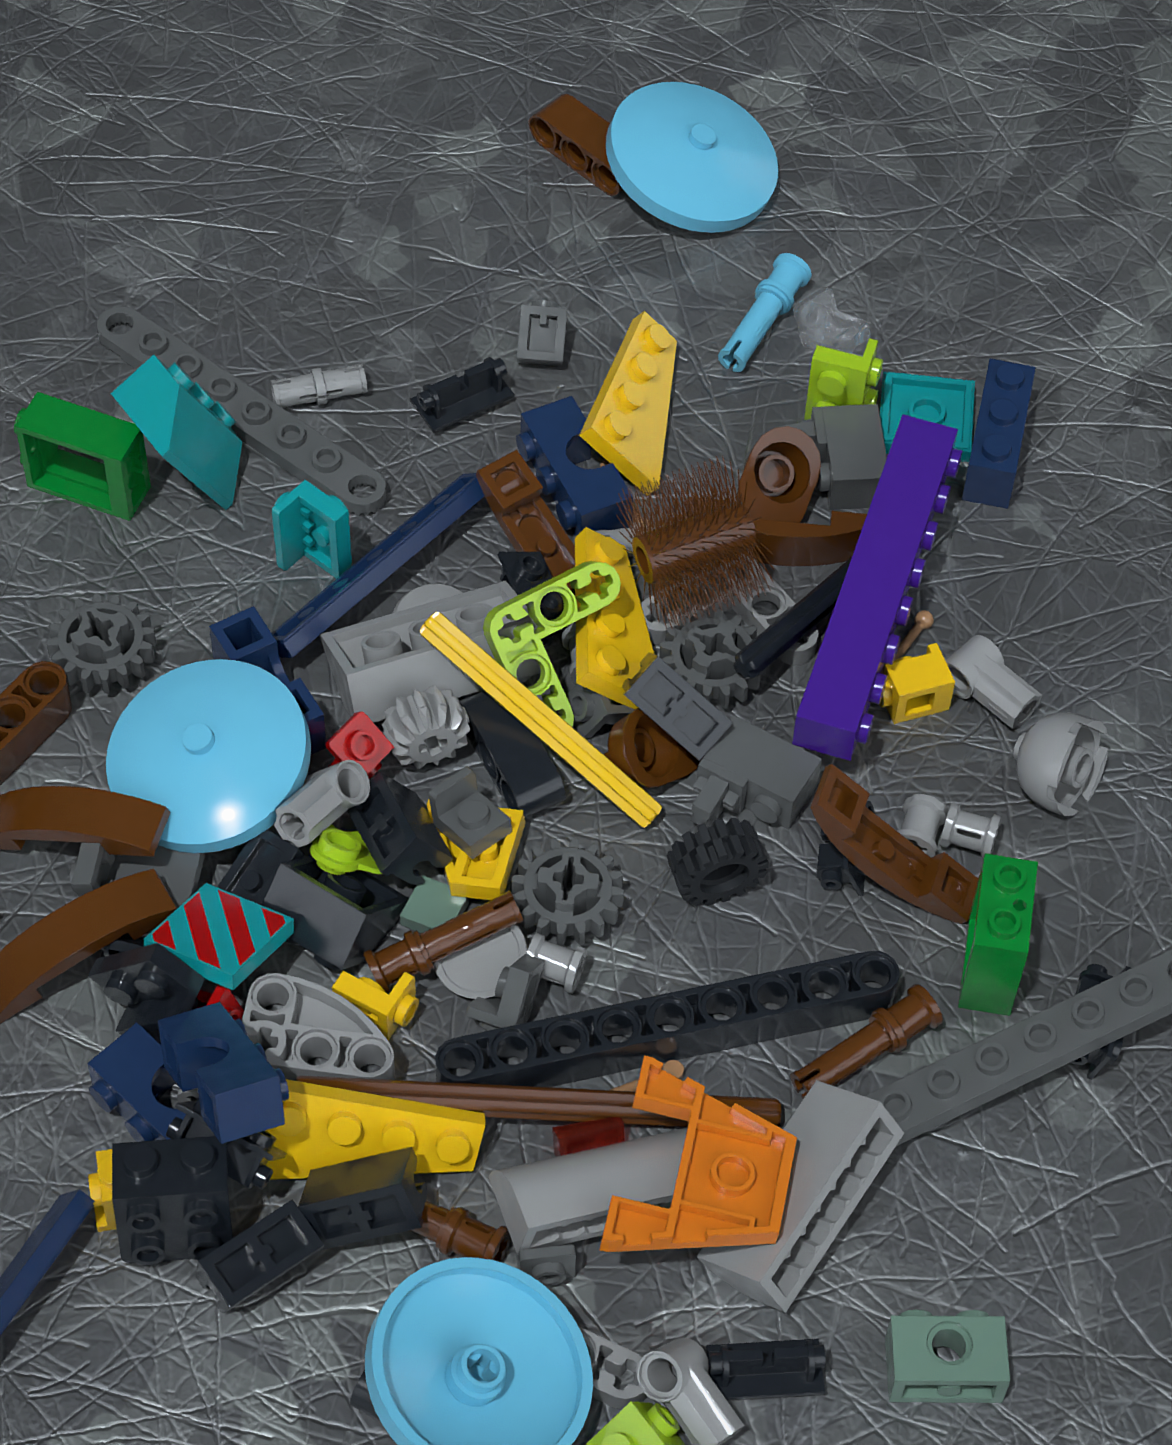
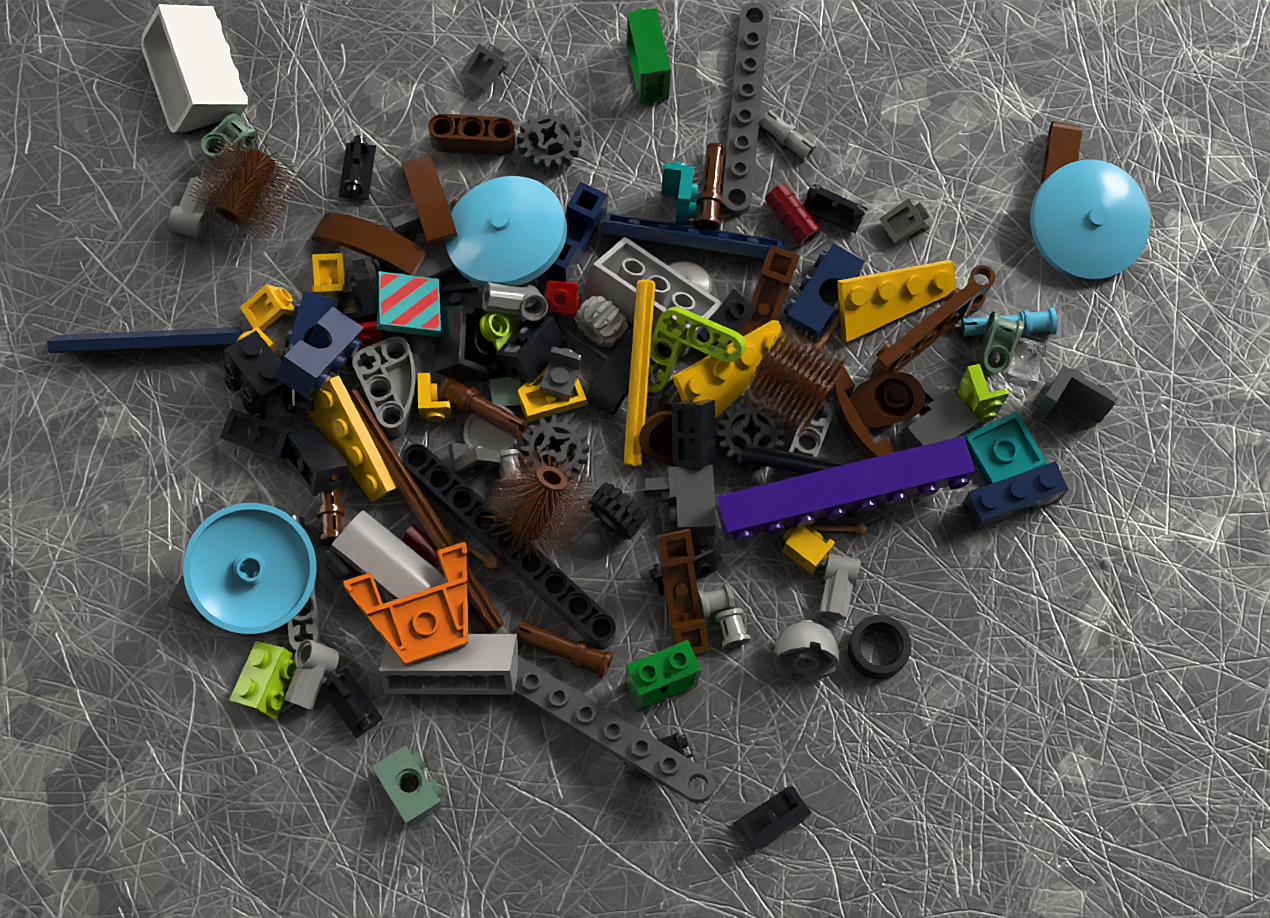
camera: 55 degrees right, 15 degrees up
teal slope [111,354,242,510] -> none
none -> yellow bracket [240,284,294,332]
none -> yellow bracket [312,253,346,297]
none -> reddish brown piece [481,446,596,563]
none -> reddish brown pin [693,143,726,230]
none -> dark red axle [765,183,821,246]
none -> black tyre [848,615,911,679]
none -> reddish brown hinge [870,265,995,379]
none -> sand green piece [976,311,1024,373]
none -> dark grey bracket [1031,366,1118,423]

